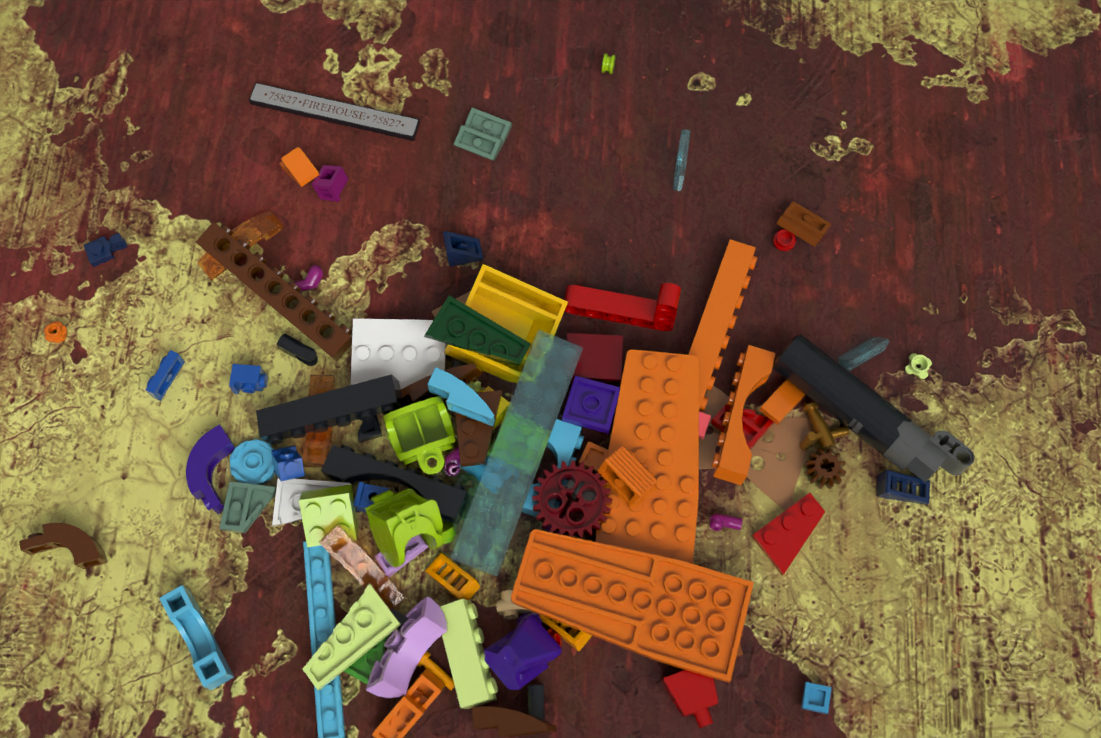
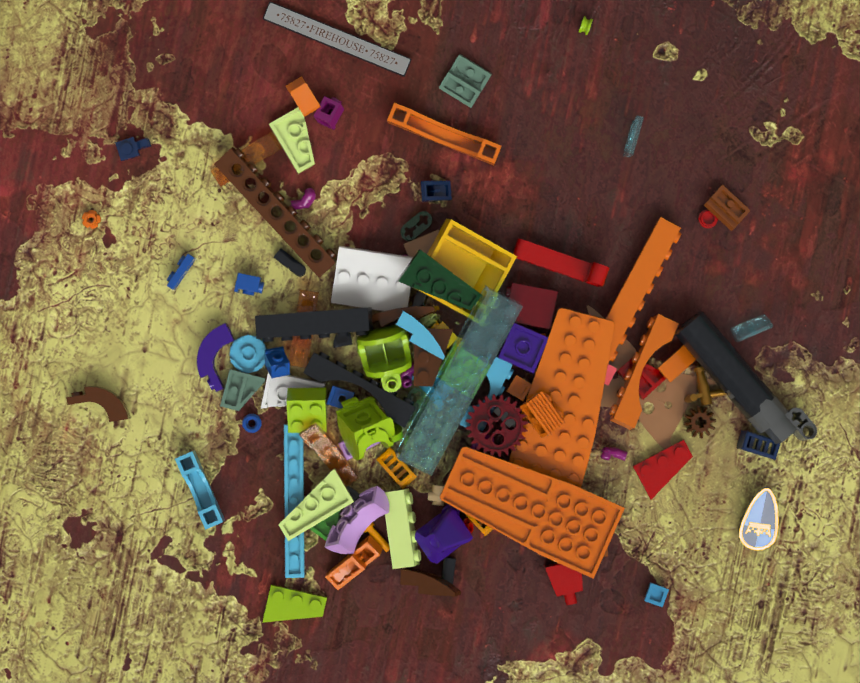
camera: 10 degrees right, 20 degrees up
yellowish green plate [905,353,932,379] -> none
none -> blue plate [242,414,262,433]
none -> yellowish green wing [269,107,315,174]
none -> orange arch [387,103,502,166]
none -> clear green beam [400,211,432,241]
none -> shield [739,487,778,550]

